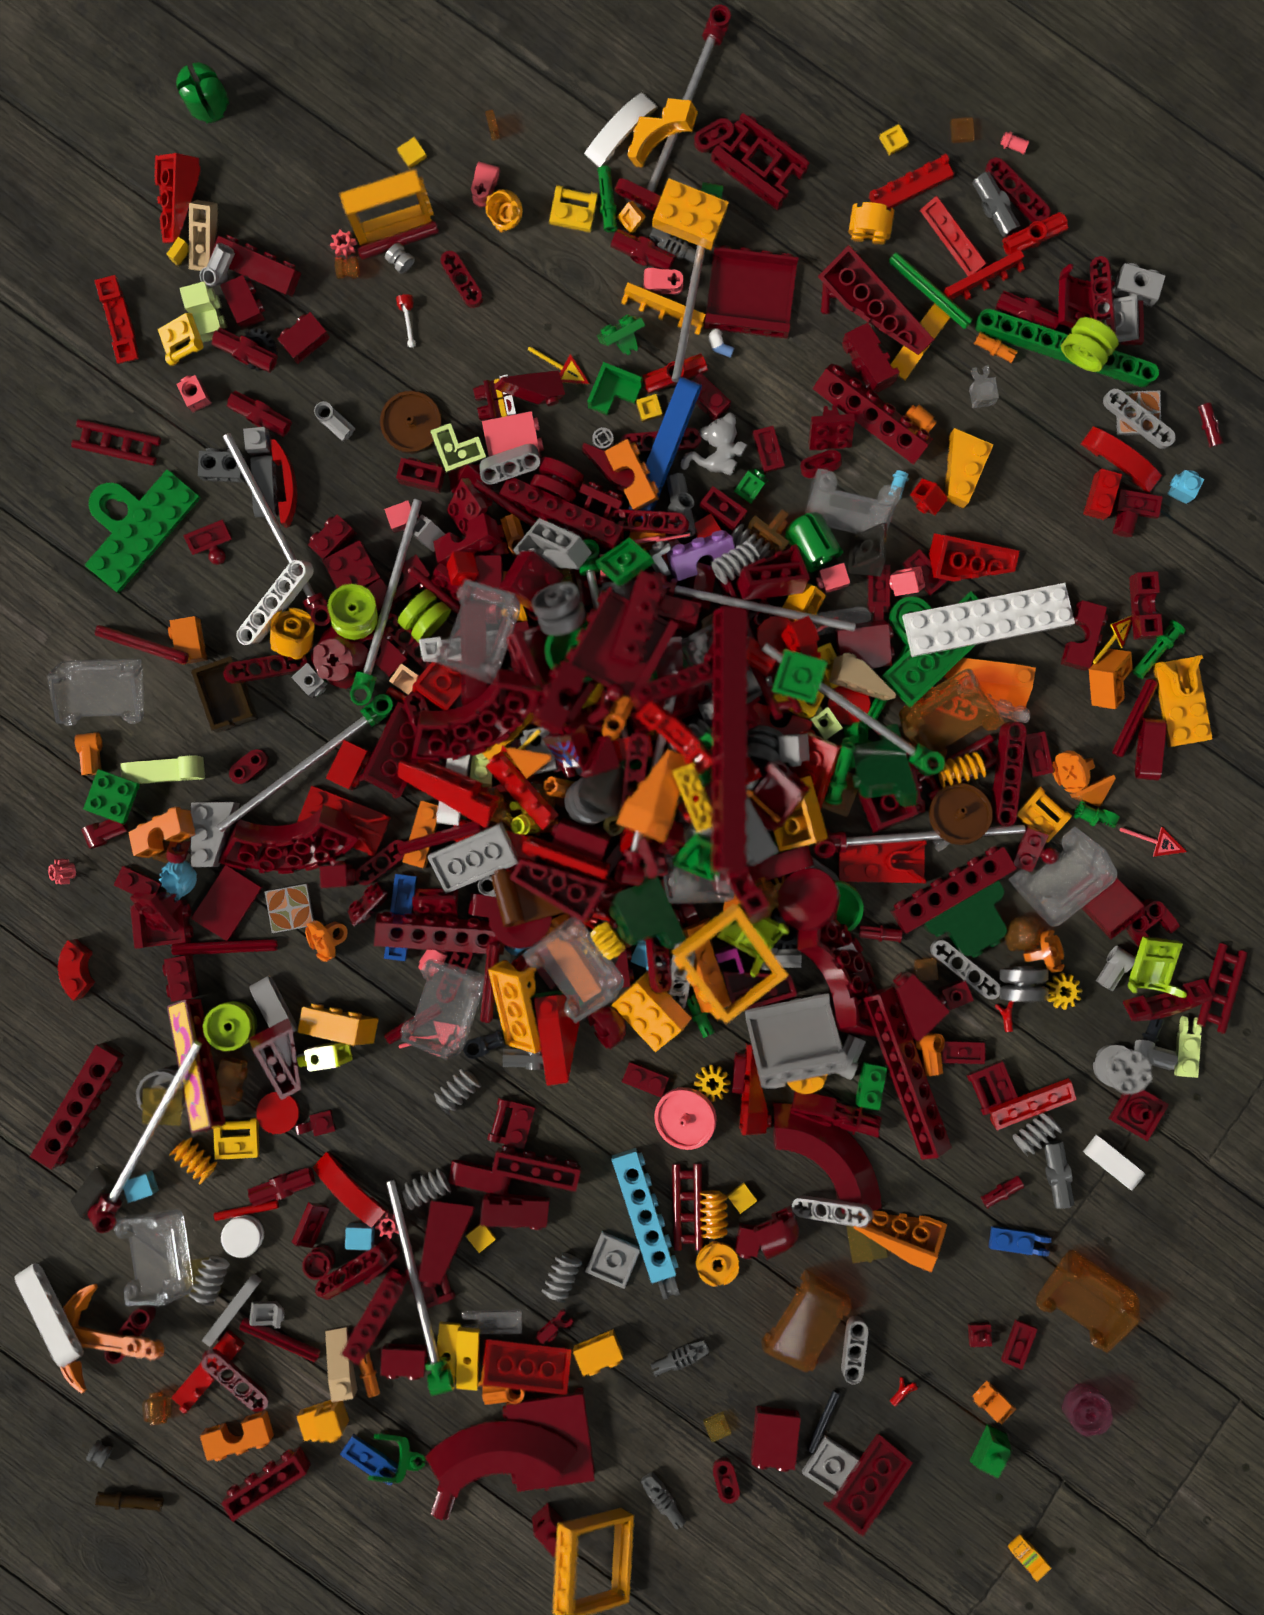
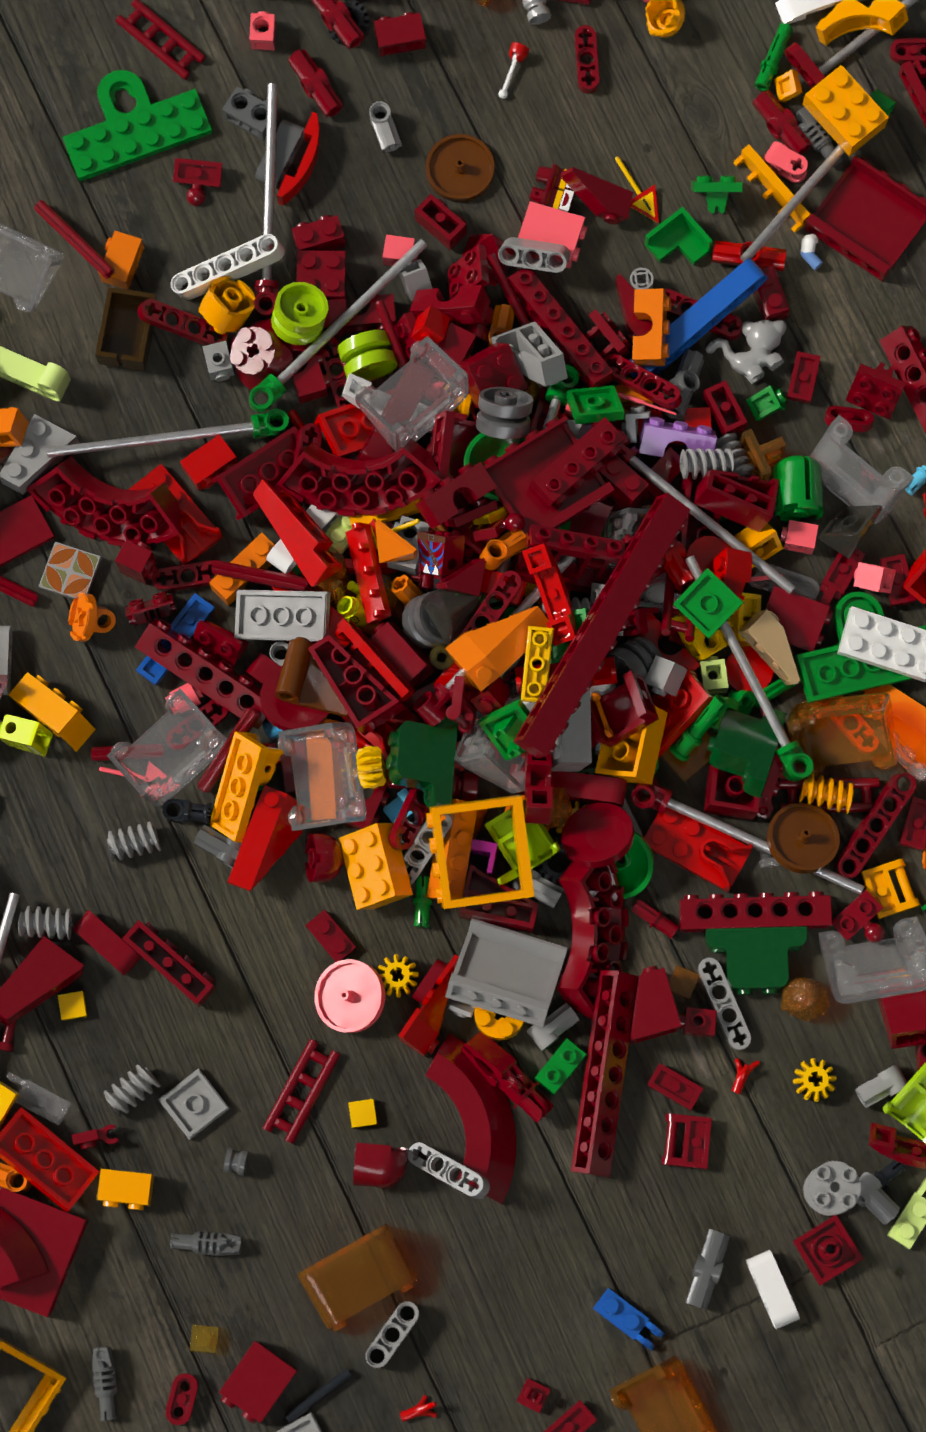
camera: 30 degrees right, 10 degrees down
dark red plate [229,749,269,784] -> none
light grey brick [243,427,272,456] -> none
light nougat panel [389,664,419,695] -> none
yellowish green brick [431,423,486,473] -> none
dark red wedge [480,1192,550,1230] -> none
dark red plate [487,1097,535,1149] -> none
dark red wheel [530,457,584,504] -> none
yellow plate [549,185,598,232] -> none
medium azure brick [612,1148,679,1283] -> none
yellow tile [636,394,662,422] -> none
light orange plate [695,1241,739,1286] -> none
light orange piece [700,1190,728,1238] -> none
dark red brick [735,1223,760,1259] -> none
clear yellow piece [846,1225,887,1264] -> none
orange wedge [854,1211,947,1272] -> none
orange piece [916,1032,945,1076] -> none
dark red pin [980,1176,1025,1209] -> none
red hinge [989,1078,1077,1130] -> none
flat silver wheel [1000,966,1048,1001] -> none
light grey piece [1013,1113,1062,1157] -> none
orange tile [1023,930,1064,973] -> none

